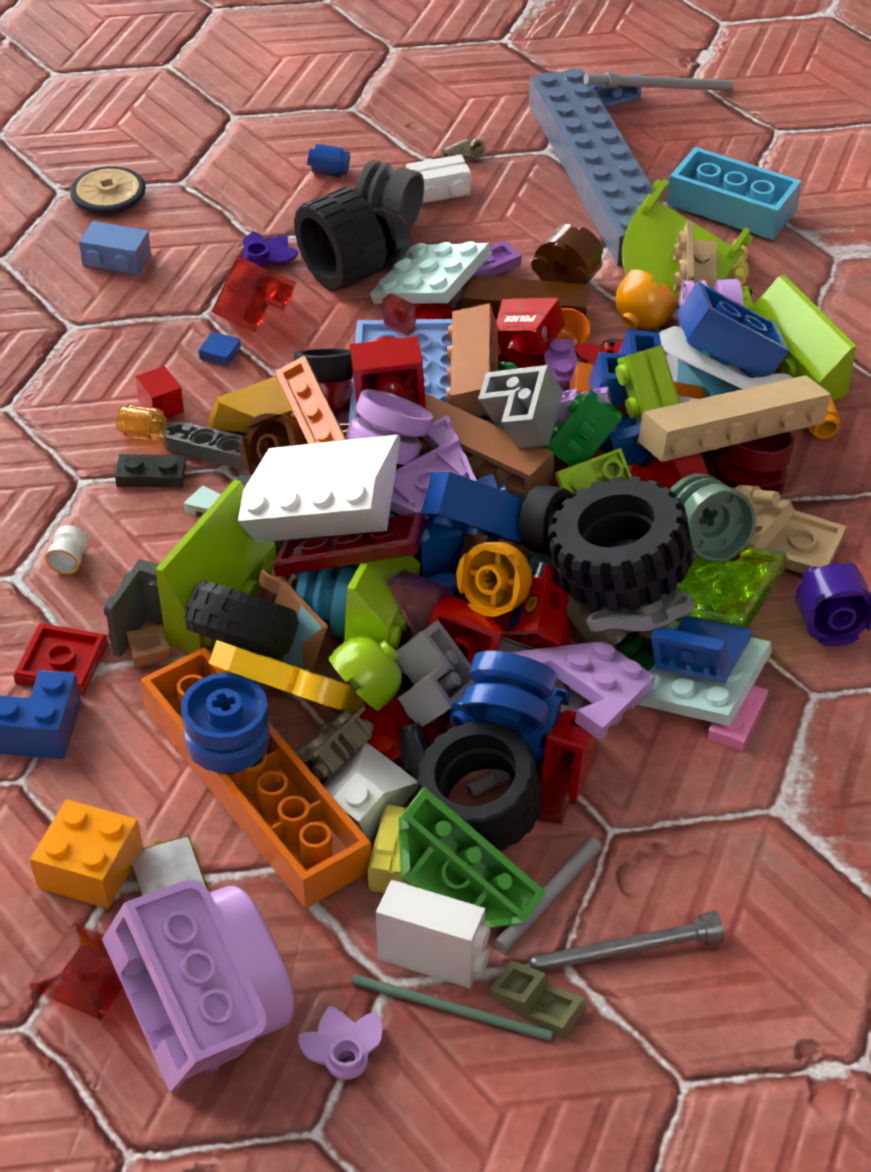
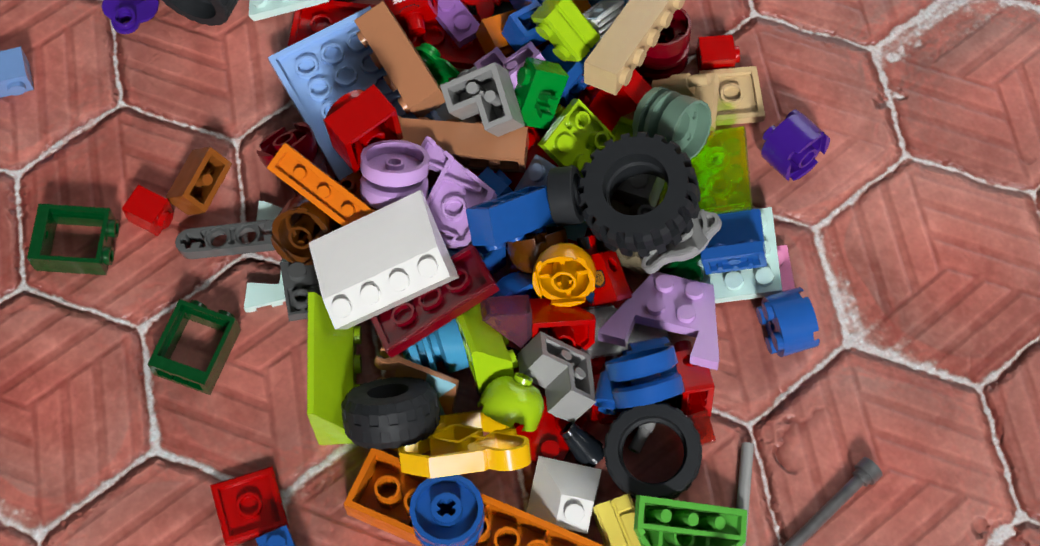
camera: 30 degrees left, 20 degrees up
white wheel [45,525,89,574] -> none
dark grey bracket [104,559,163,657] -> none
pearl dark grey plate [115,454,186,487] -> none
clear yellow brick [116,404,167,441] -> none
medium nougat plate [126,624,171,667] -> none
blue tile [198,332,241,366] -> none
yellow slope [208,376,293,433] -> none
clear red brick [211,255,296,332] -> none
black tyre [294,348,353,382] -> none
dark tan hinge [294,706,374,779] -> none
clear red plate [382,293,416,336] -> none
none -> dark green window [27,204,119,275]
none -> dark green window [147,299,241,395]
none -> dark orange brick [165,146,232,215]
none -> red brick [696,35,740,72]
none -> blue brick [756,287,820,357]

